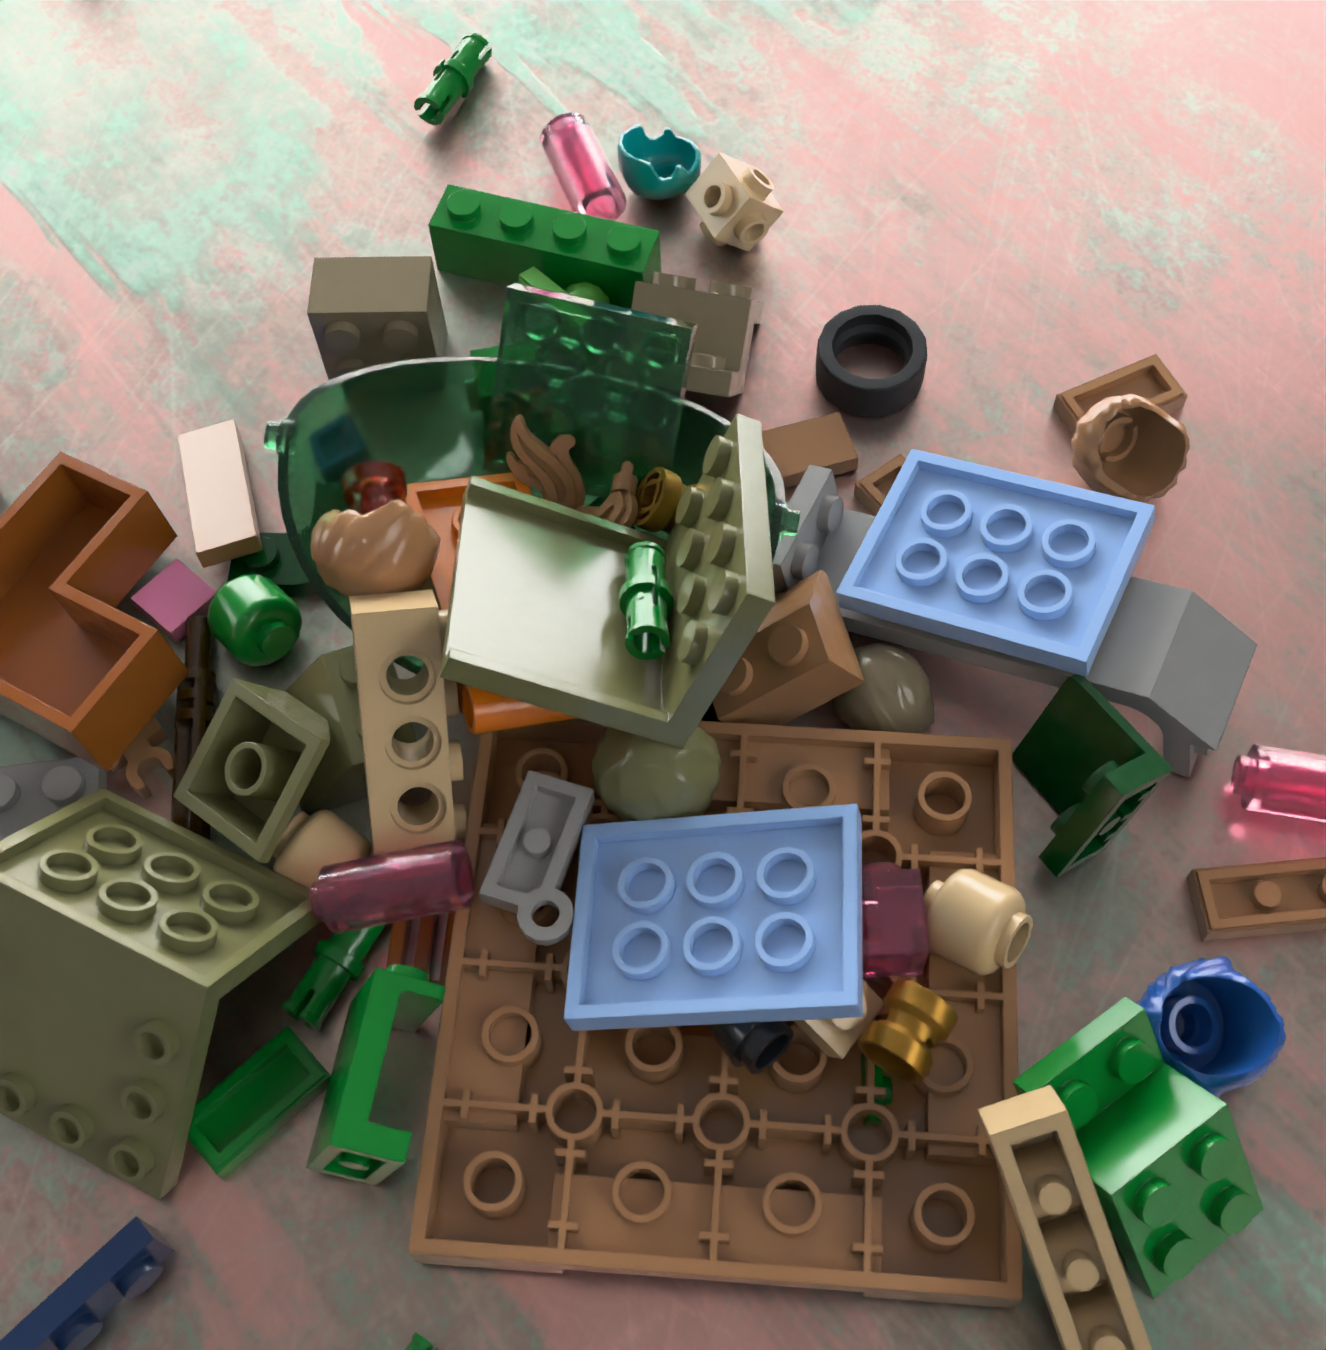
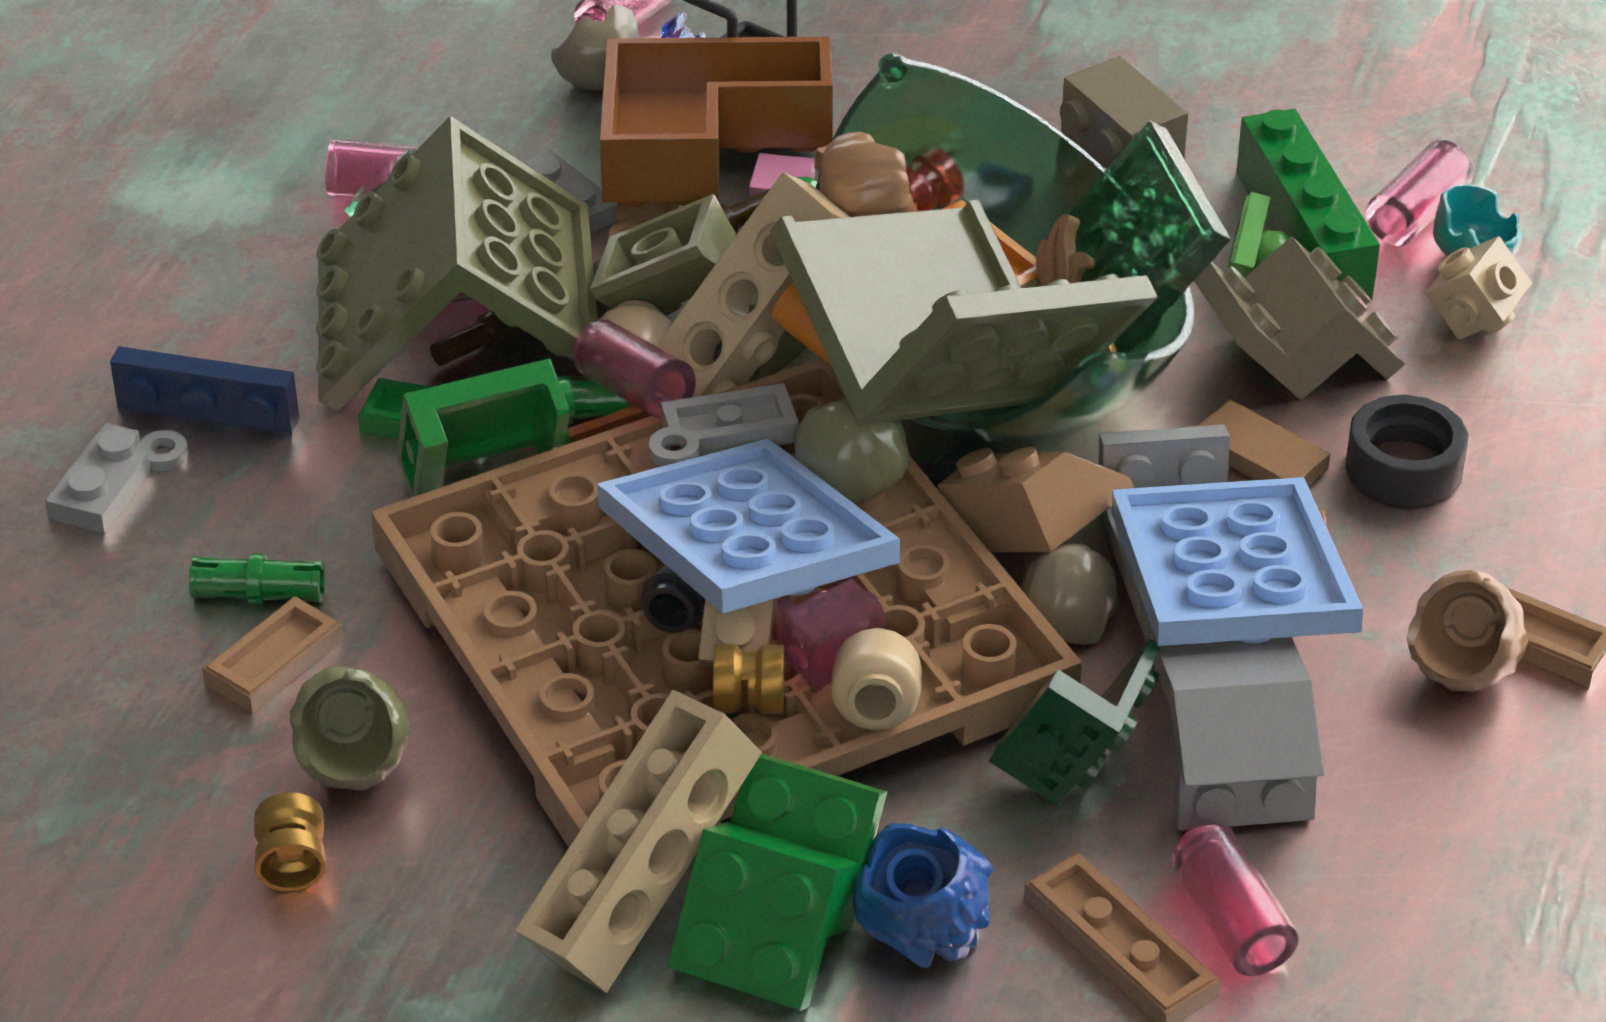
camera: 55 degrees right, 20 degrees down
green pin [414,32,492,125] -> none

